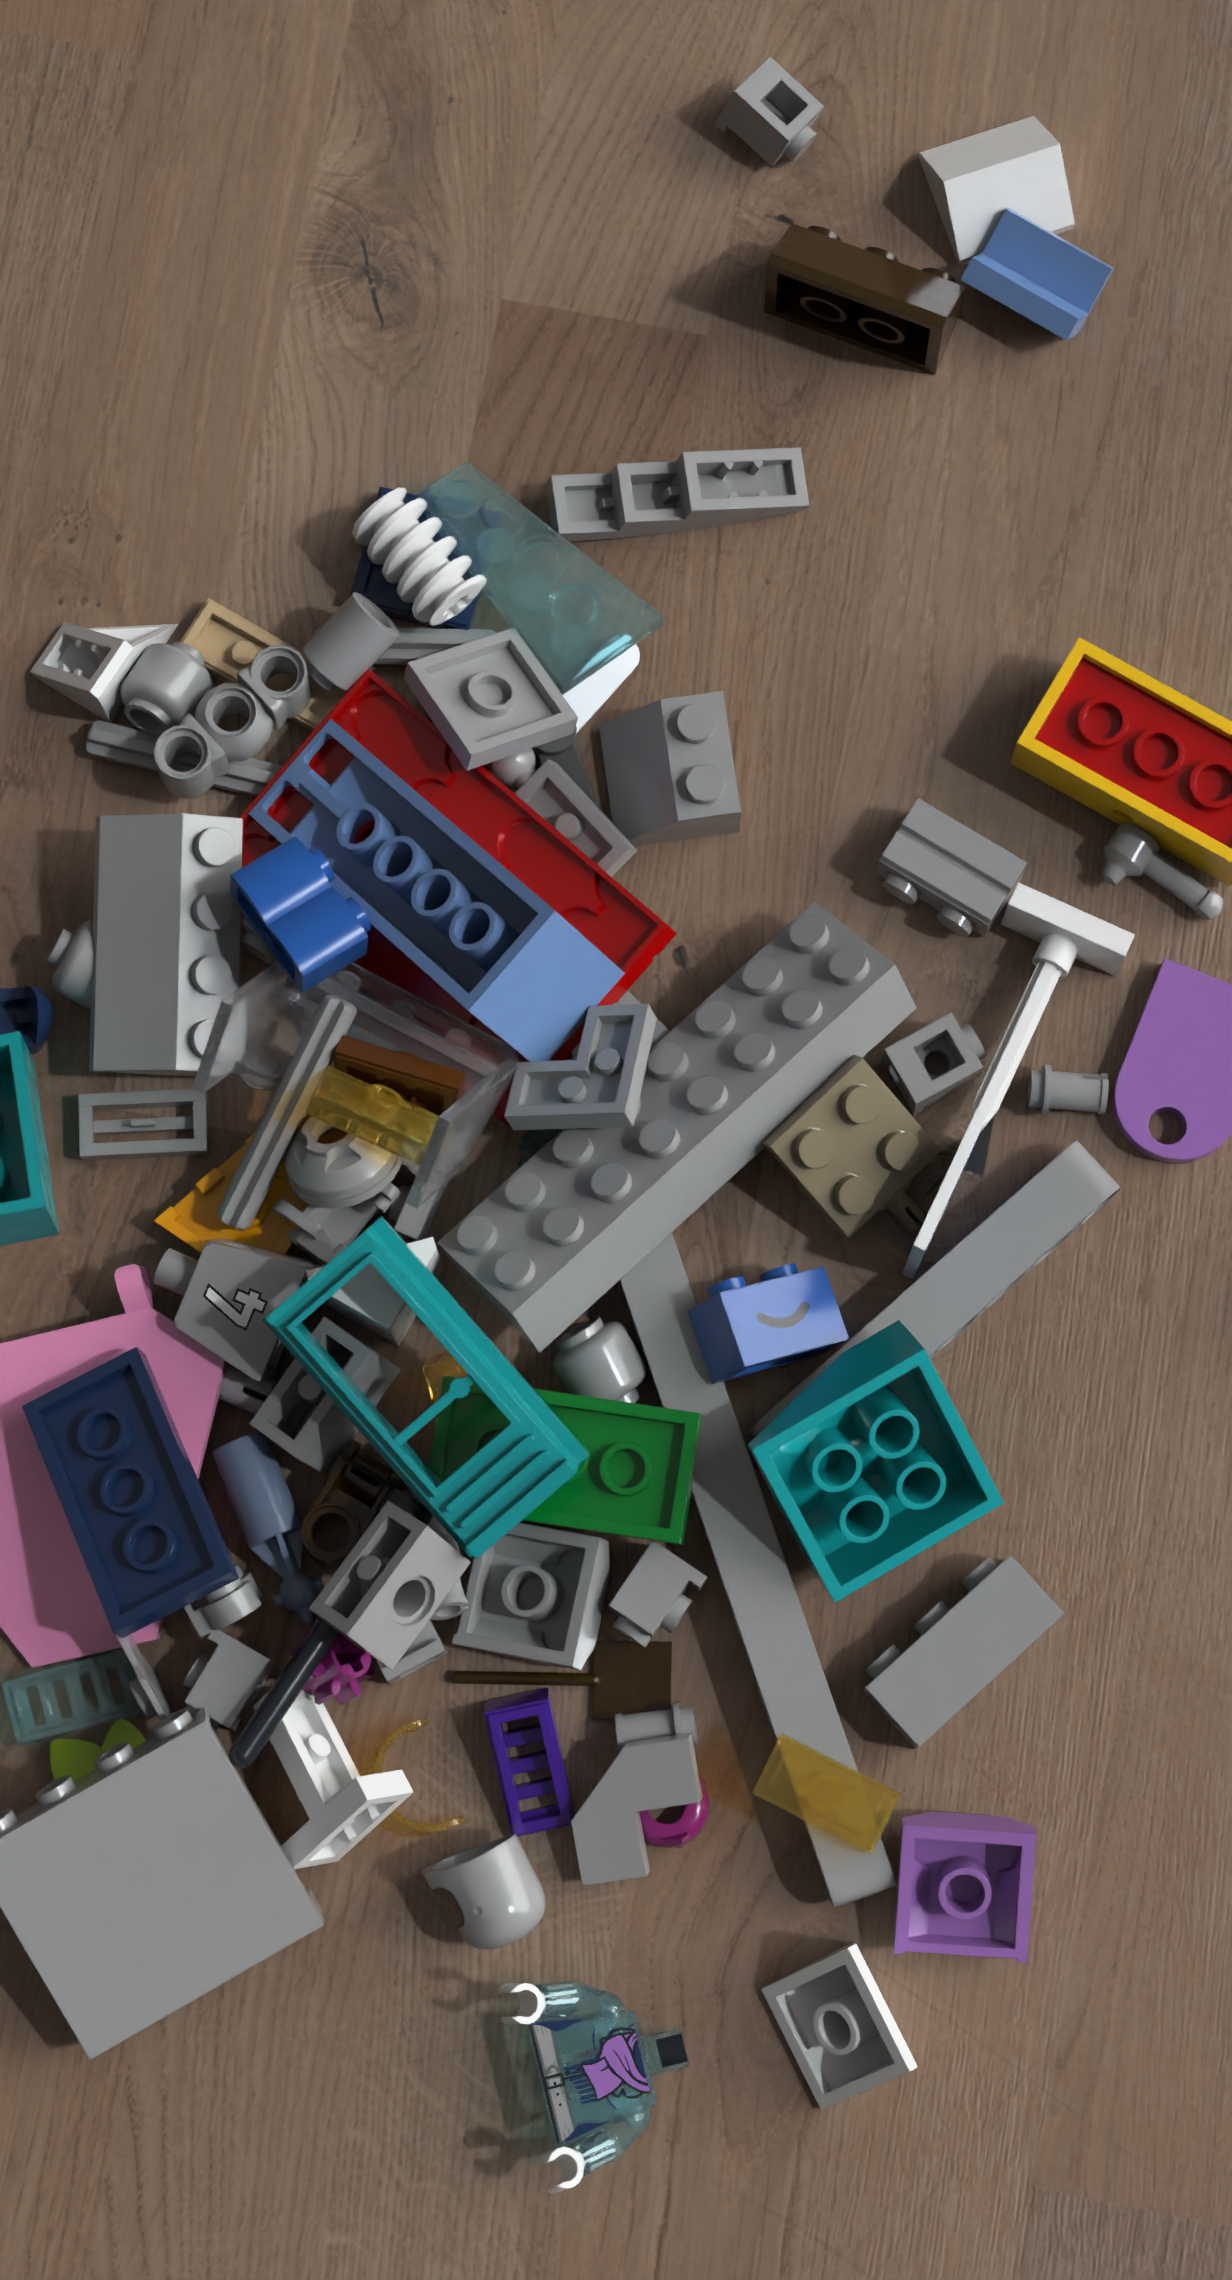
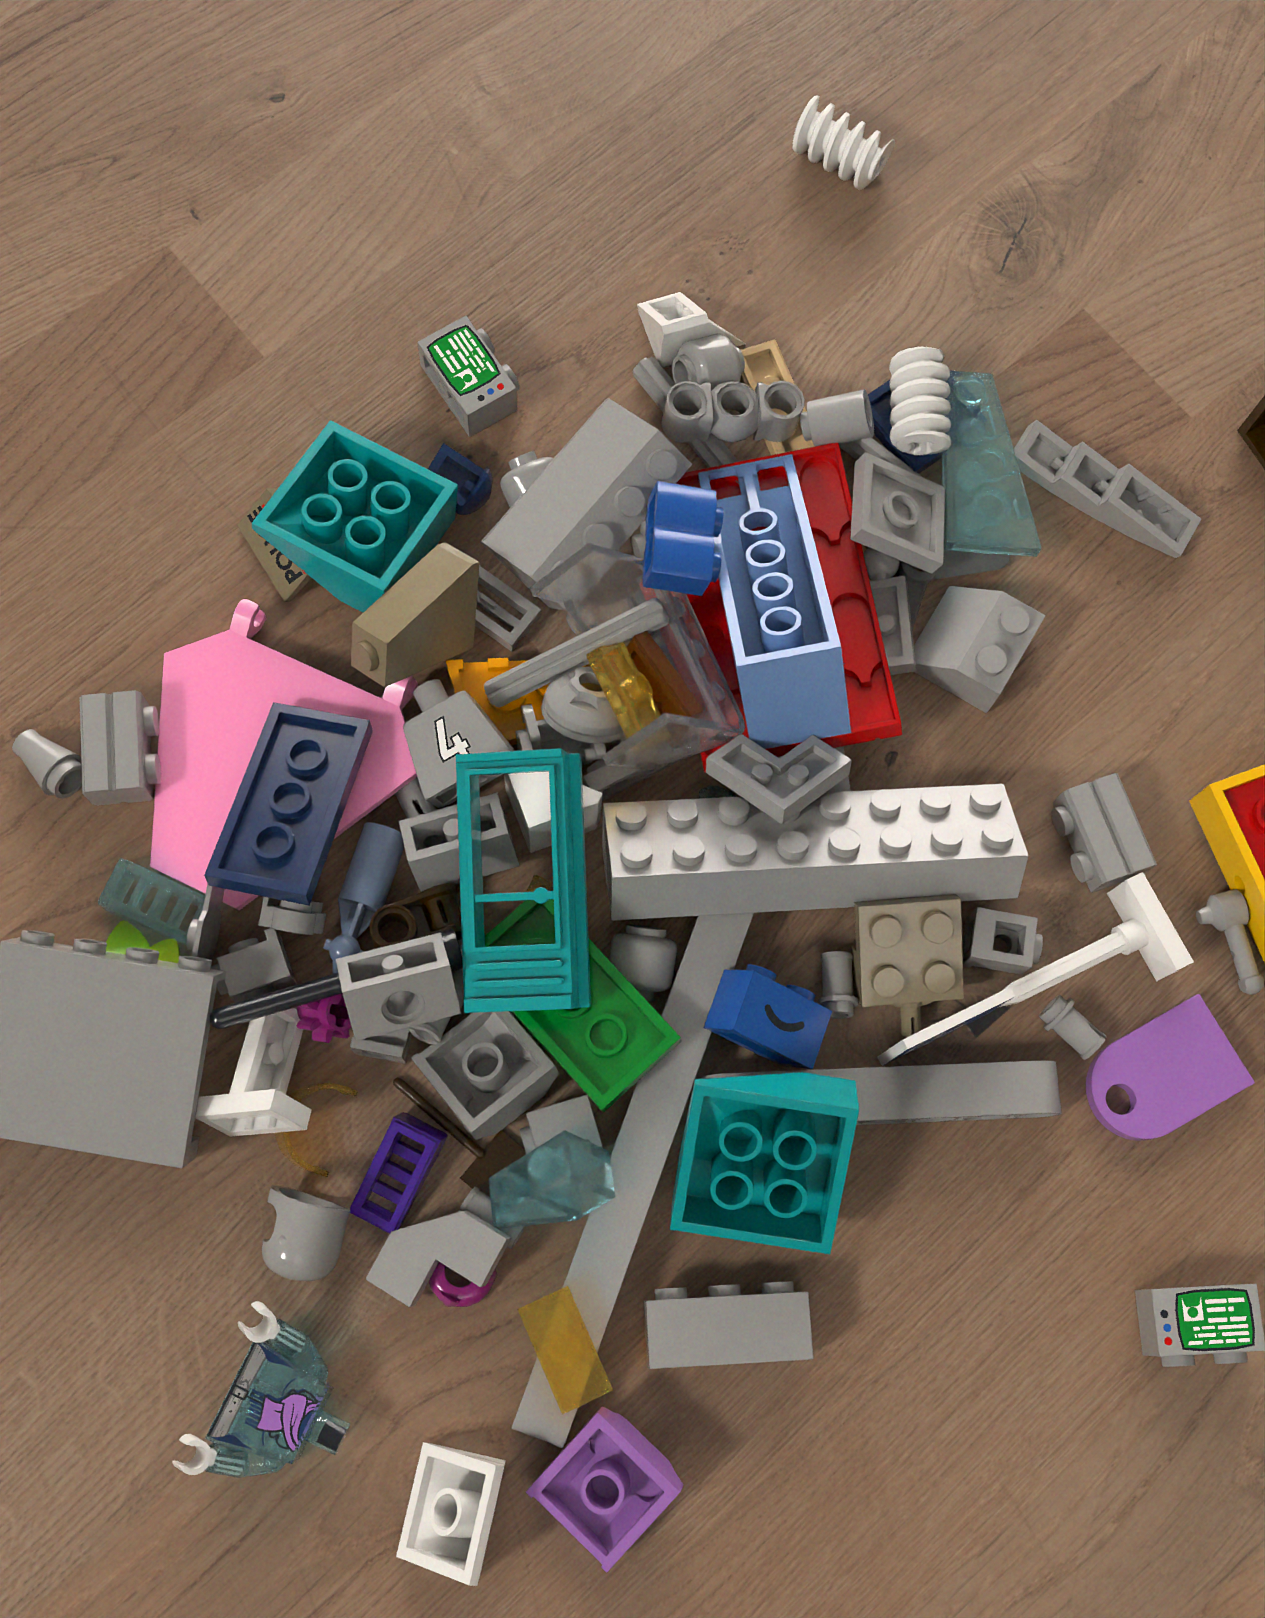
camera: 25 degrees right, 5 degrees down
none -> dark tan slope [351,542,480,687]
none -> clear light blue slope [489,1130,616,1228]
none -> white piece [792,95,895,190]
none -> light grey pin [818,951,858,1019]

